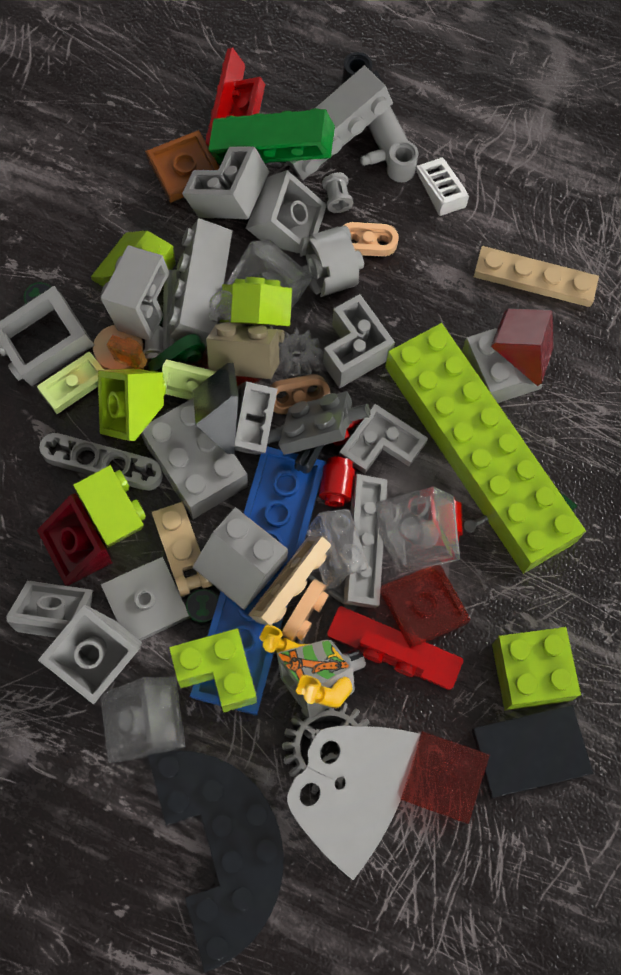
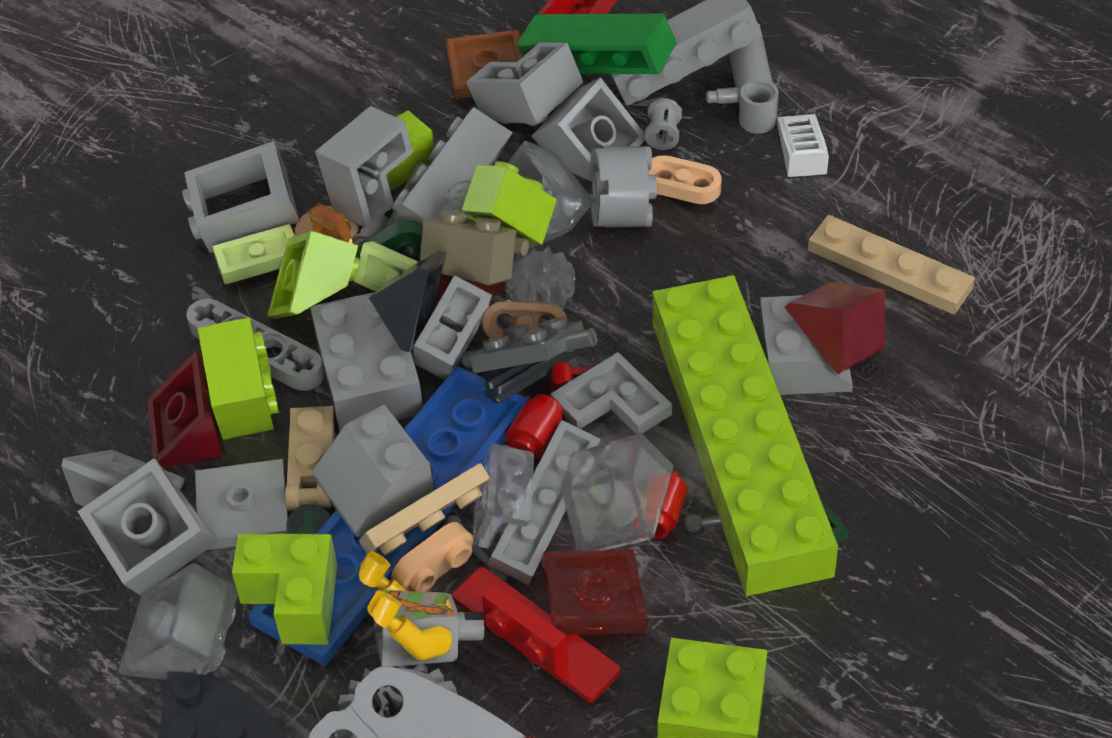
camera: 25 degrees right, 20 degrees down
light grey brick [323,294,395,389] -> none

